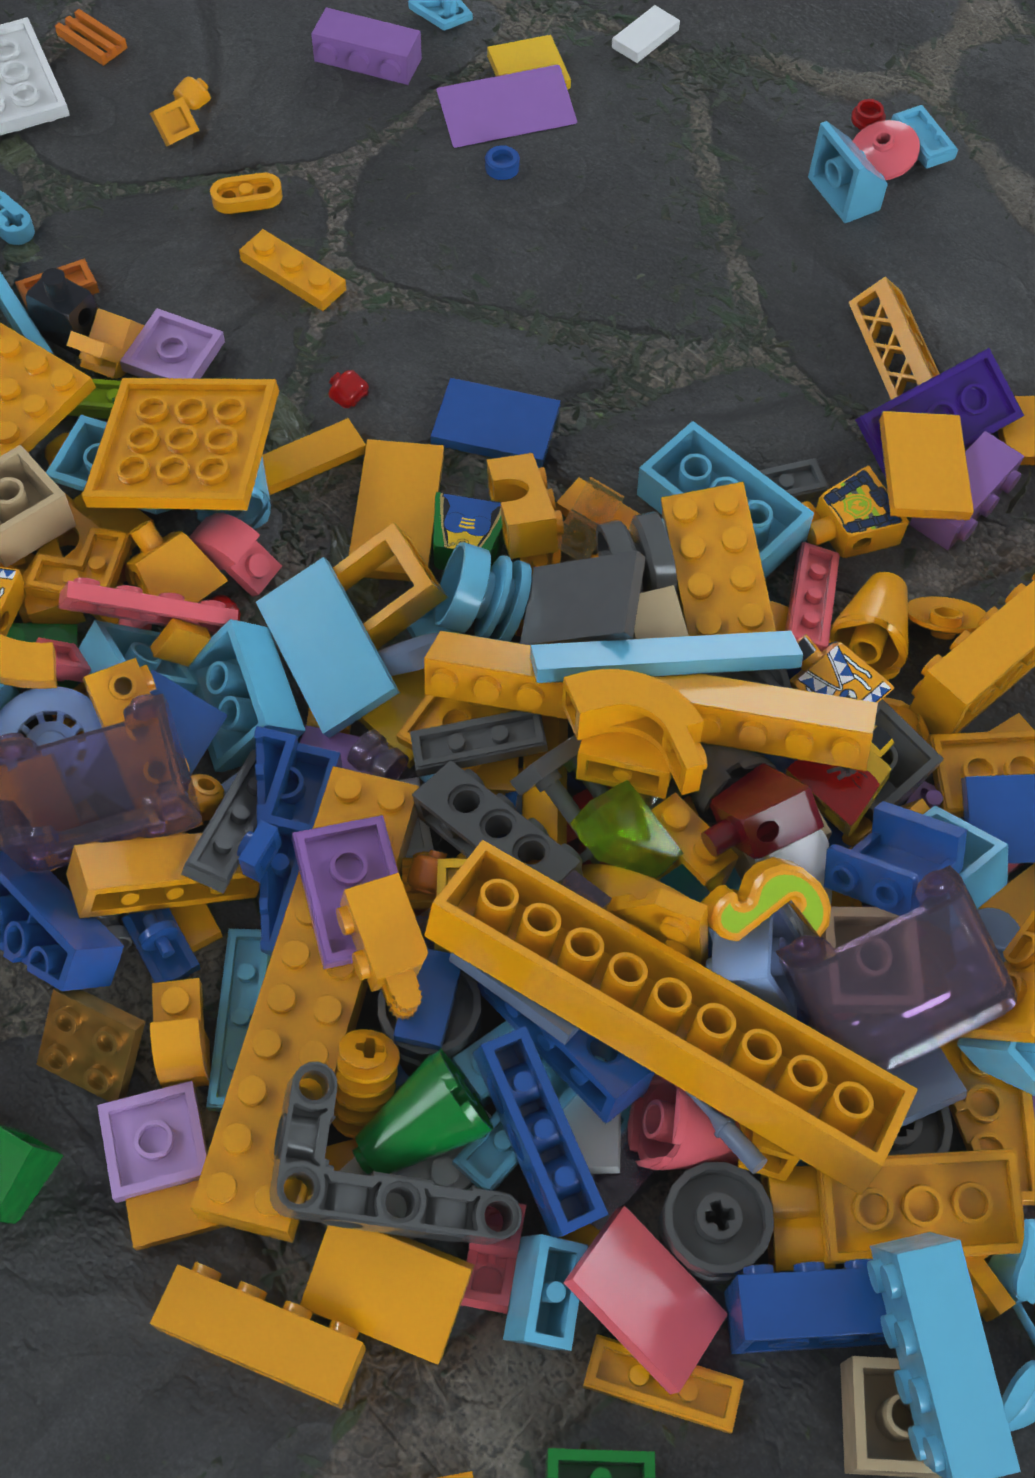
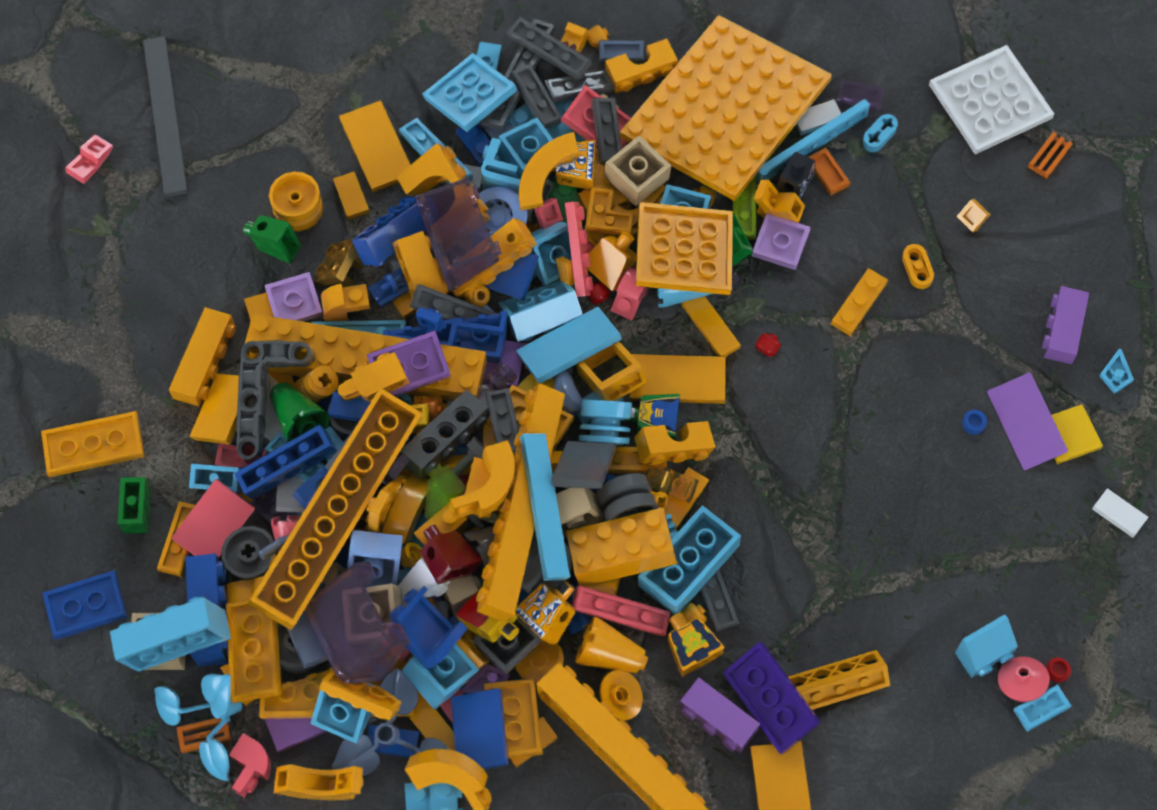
camera: 90 degrees right, 5 degrees up
light orange piece [173,76,211,110] -> none
blue tile [430,378,561,468] -> none
light orange animal [704,857,831,941] -> none
light orange tile [879,411,974,520] -> none

